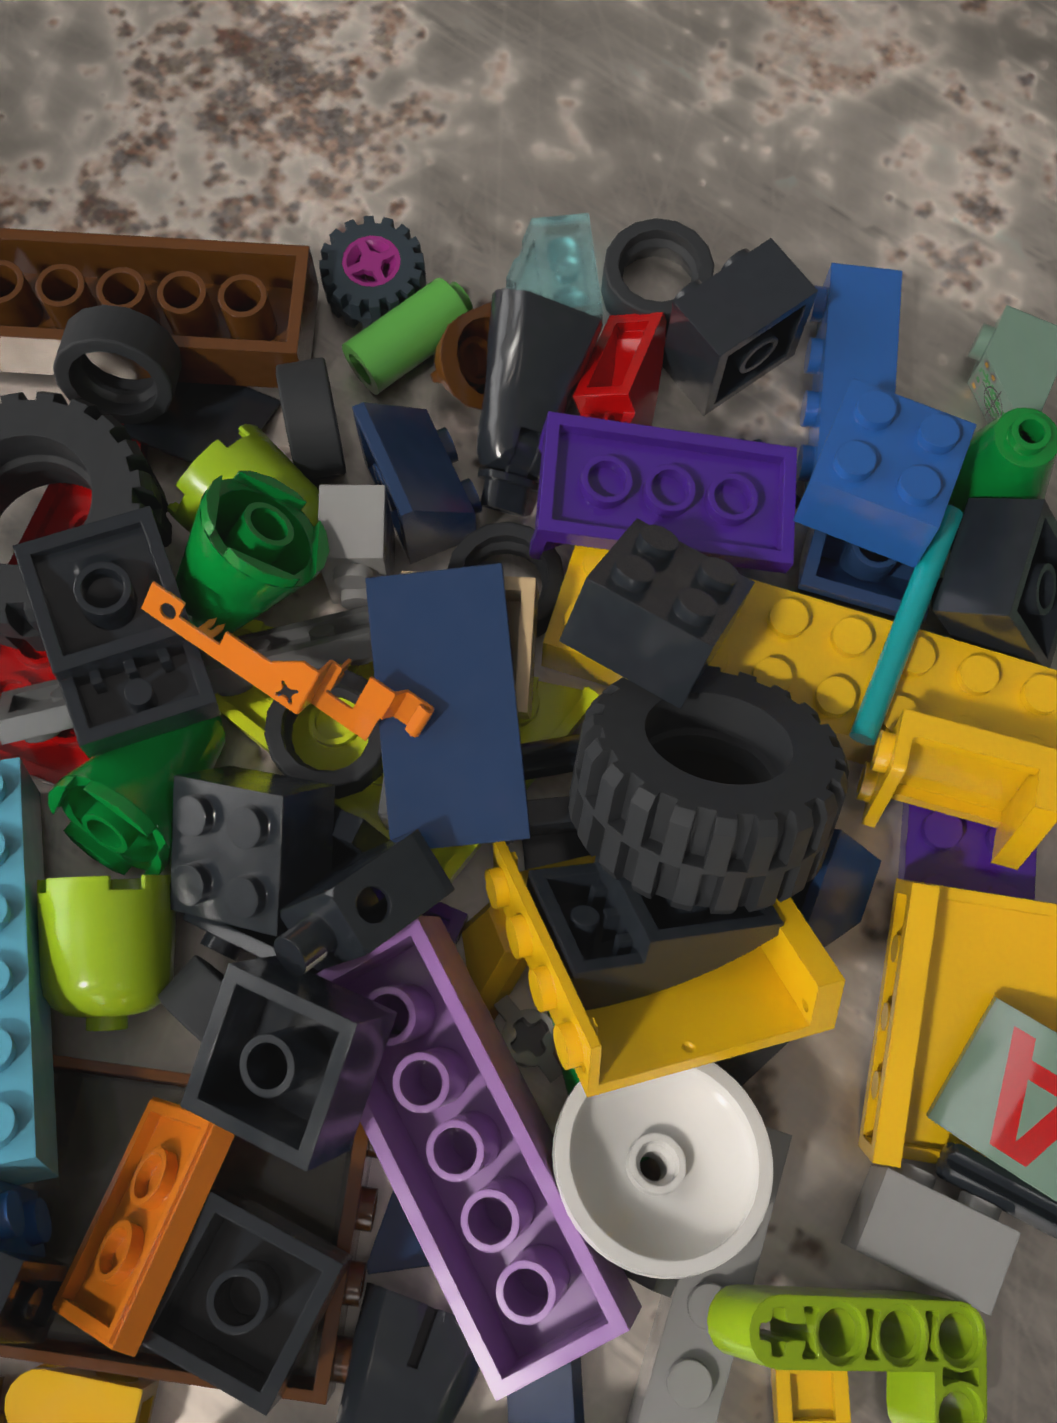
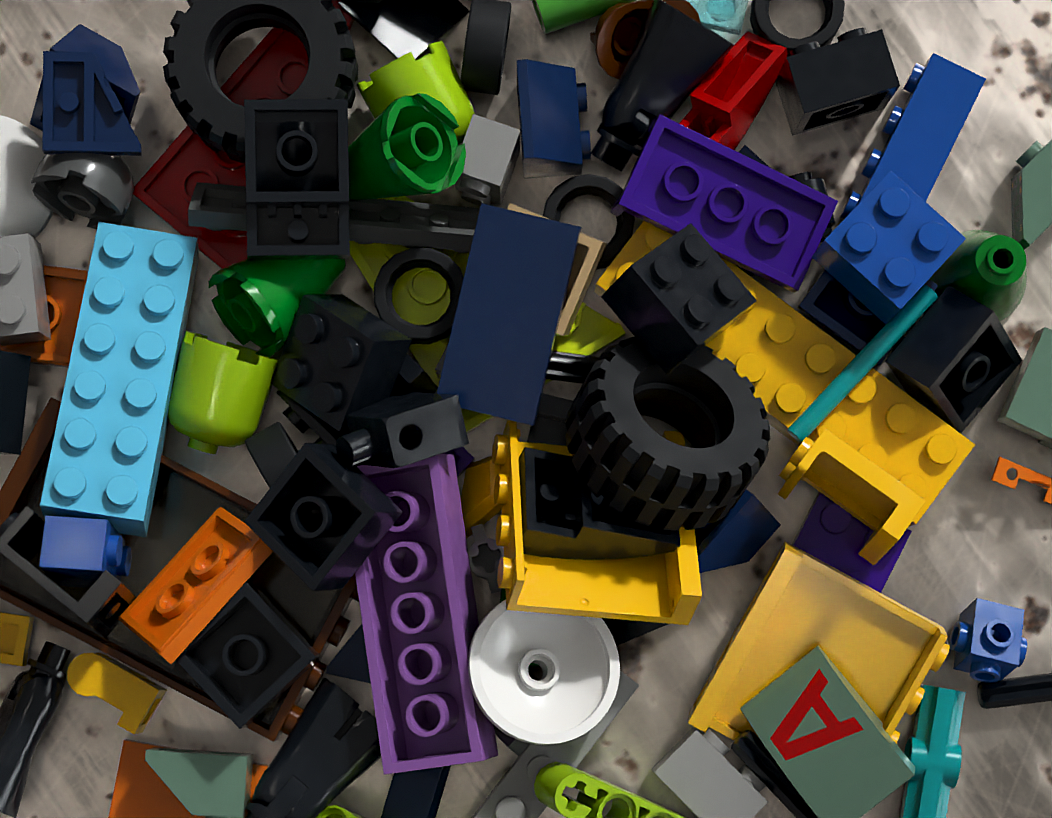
camera: 20 degrees right, 10 degrees up
orange piece [141,581,434,741] -> none

